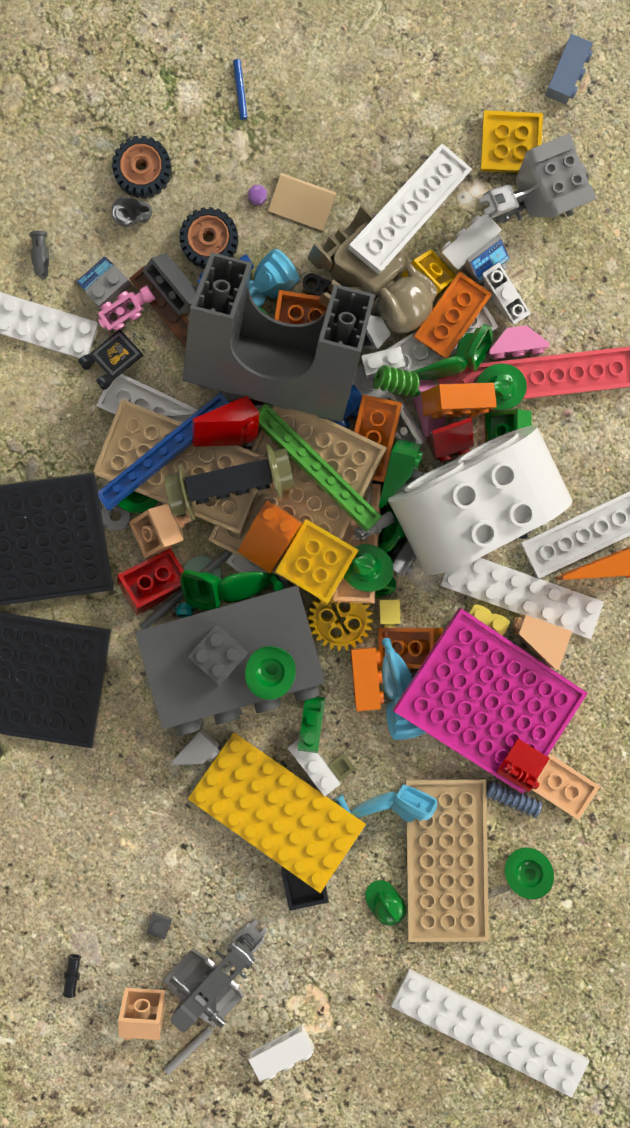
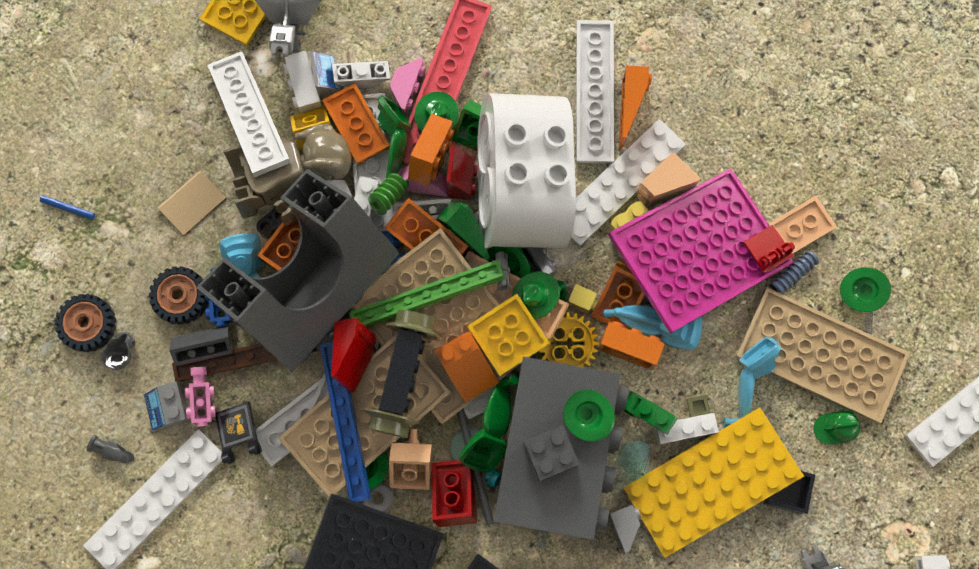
camera: 65 degrees left, 10 degrees down
medium lavender tile [248,185,267,206] -> none
none -> clear light blue helmet [620,441,649,476]

